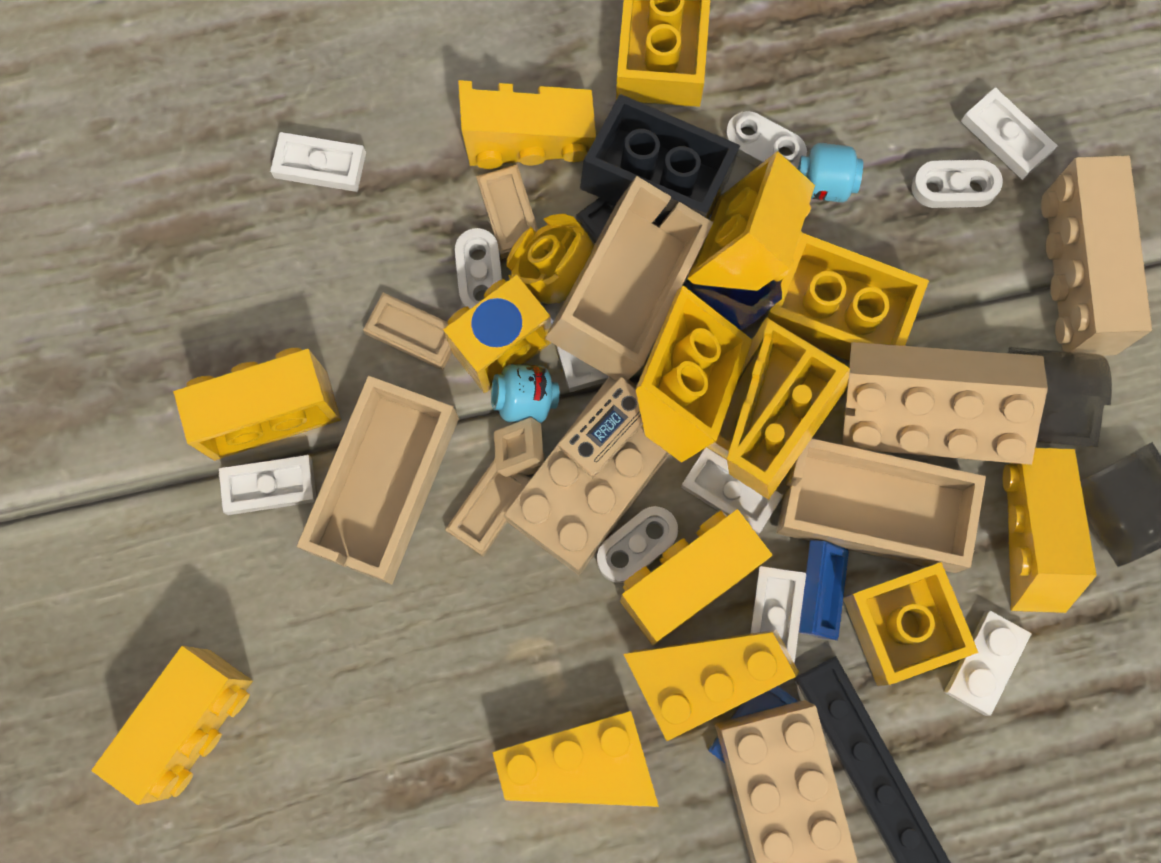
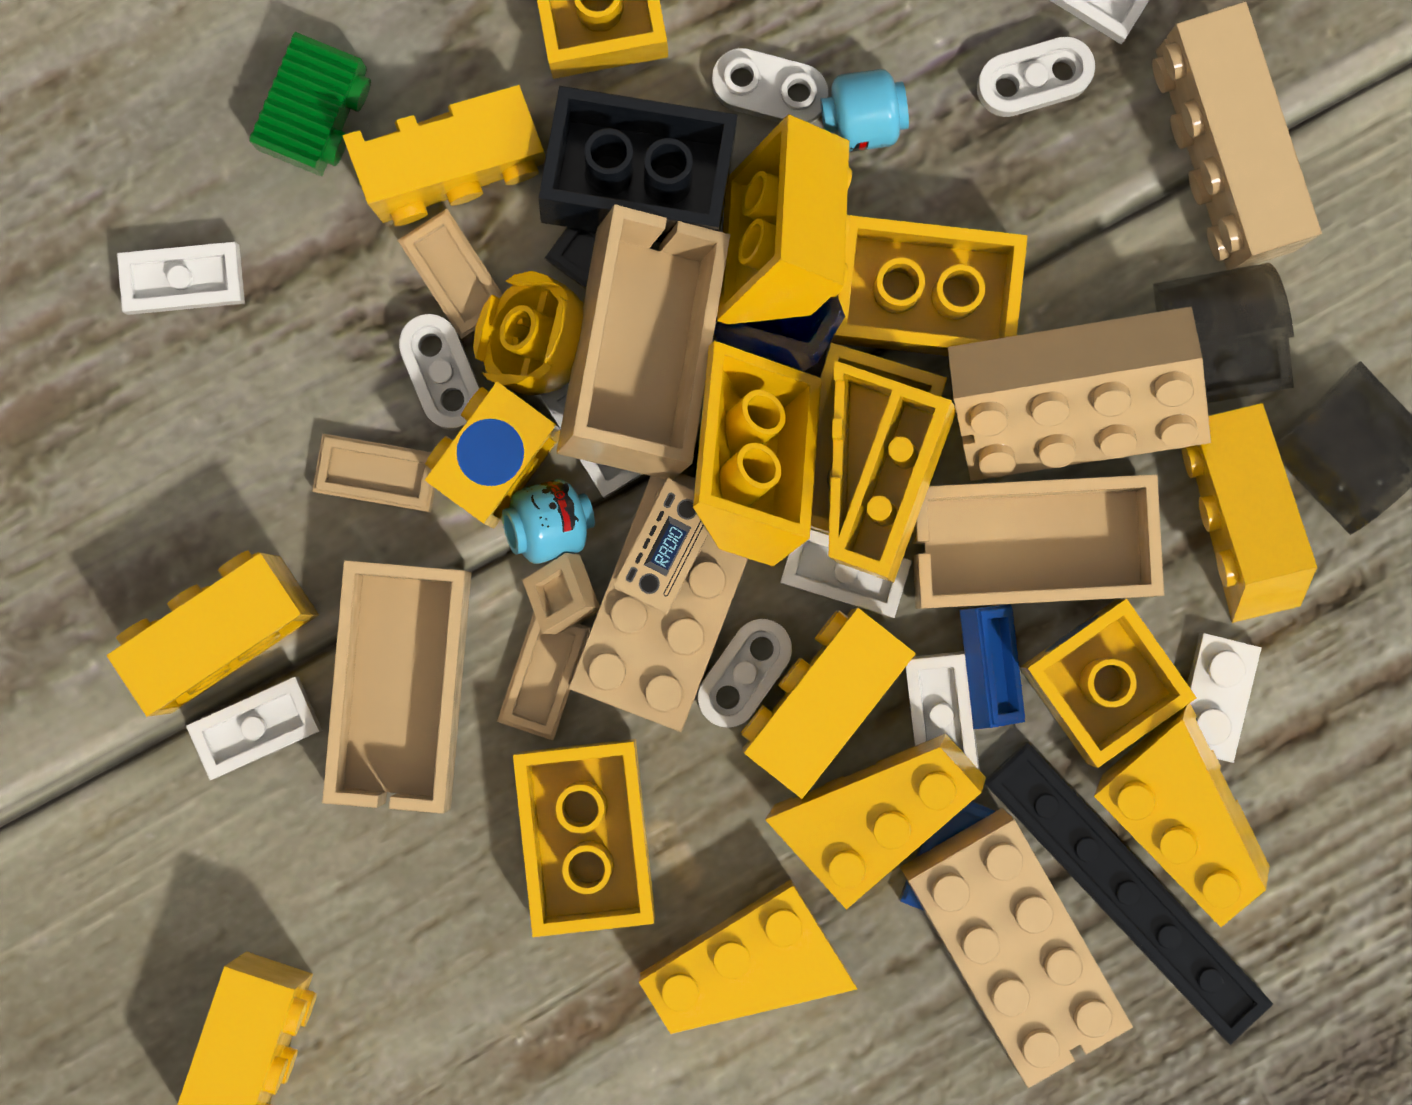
camera: 15 degrees left, 10 degrees up
none -> green brick [249,32,371,177]
none -> yellow brick [513,739,655,937]
none -> yellow wedge [1094,703,1270,927]

